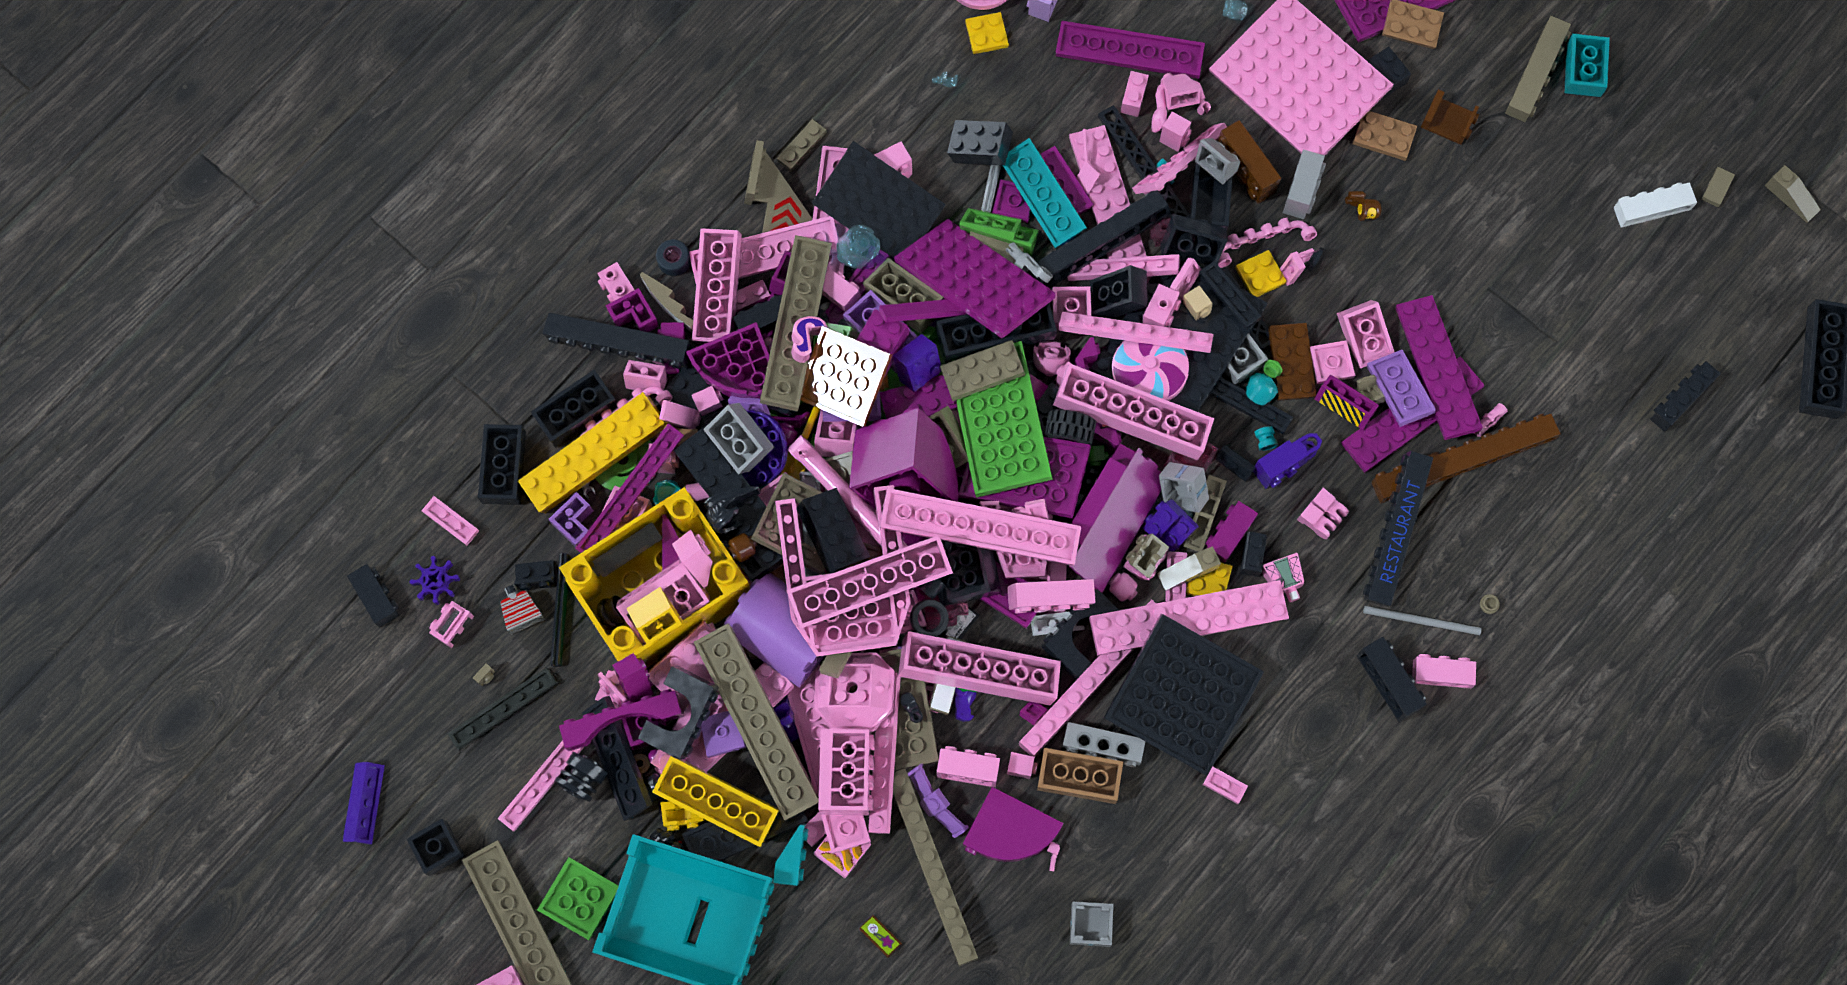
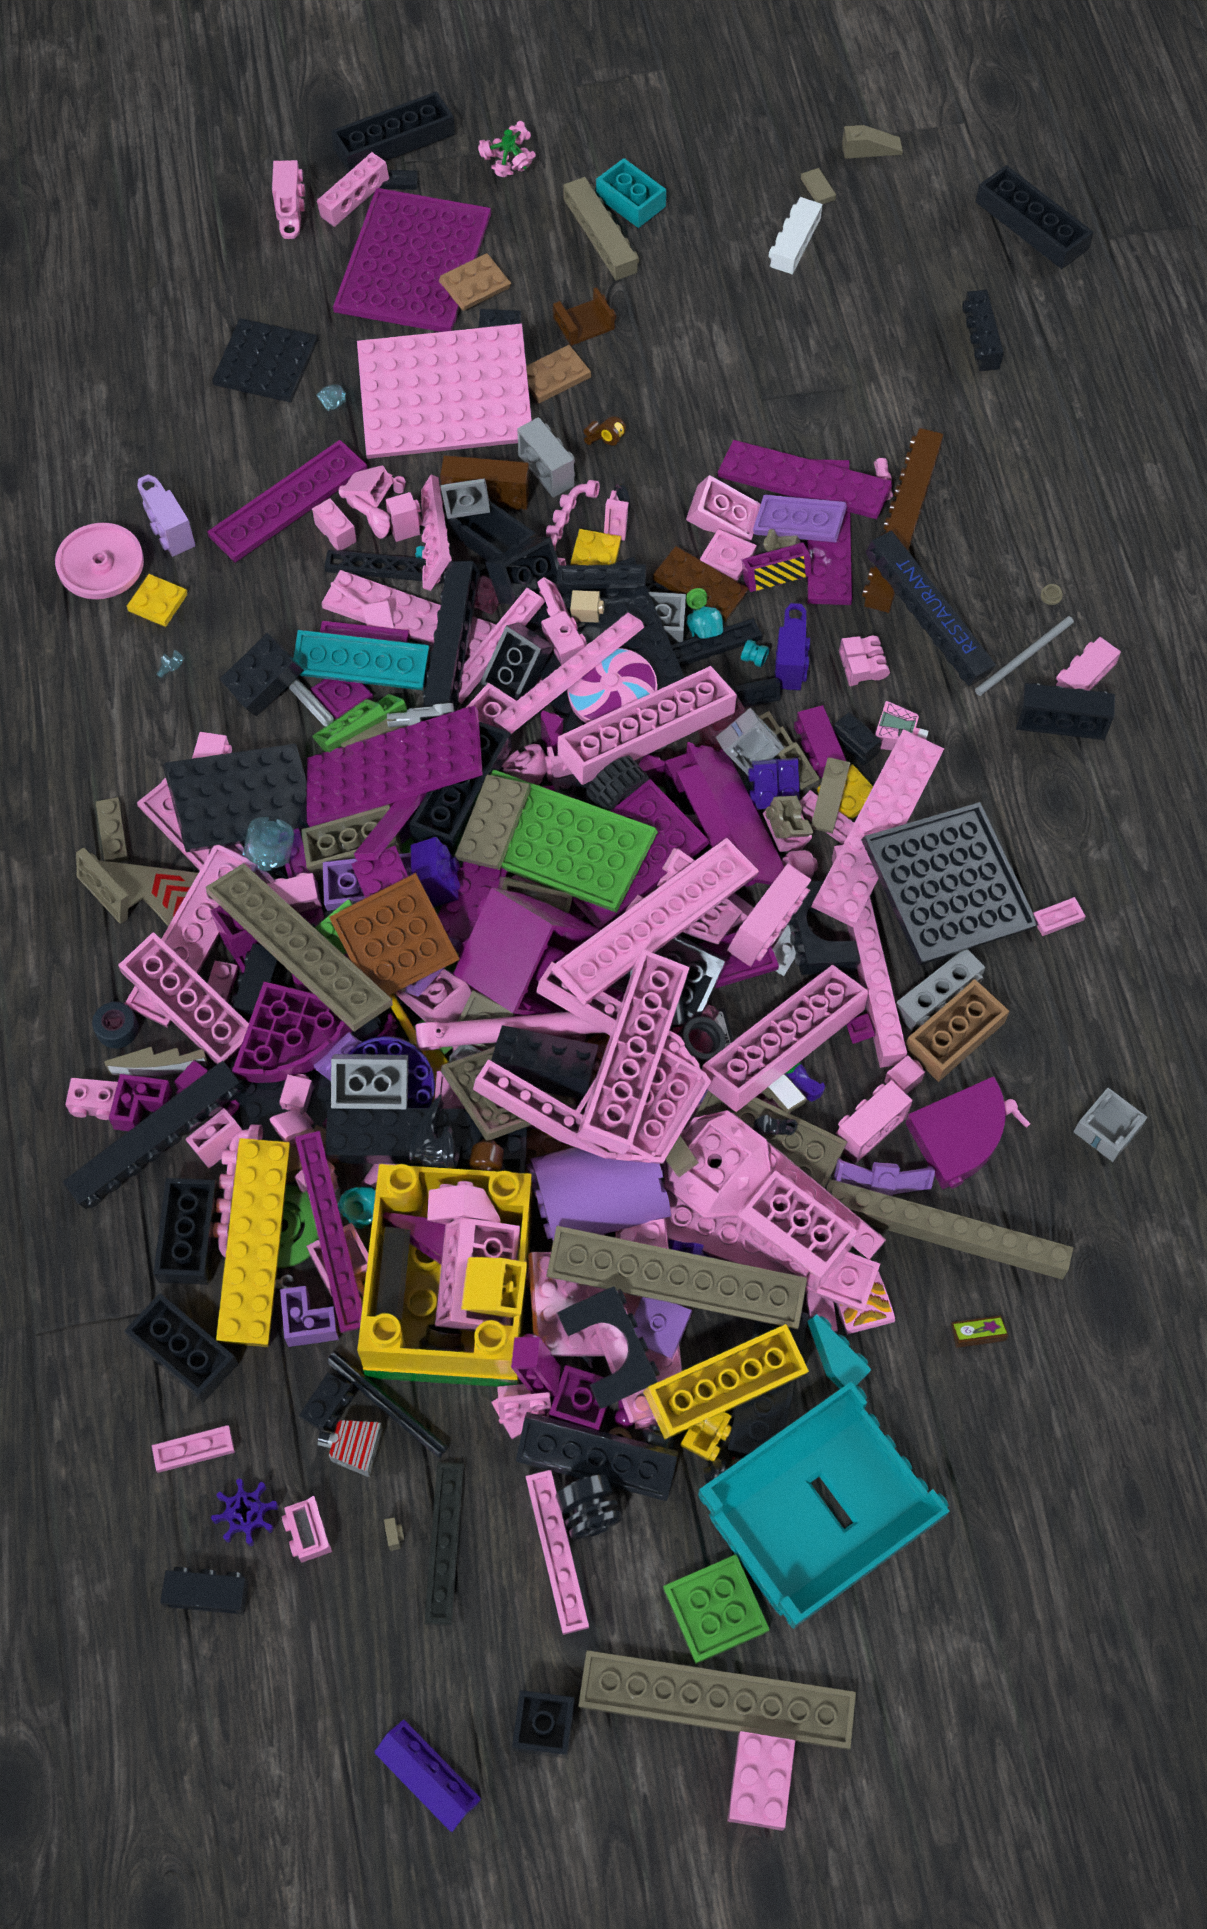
camera: 55 degrees left, 10 degrees down
magenta arch [559,689,684,752] -> none
bright pink animal [791,316,827,363] -> none

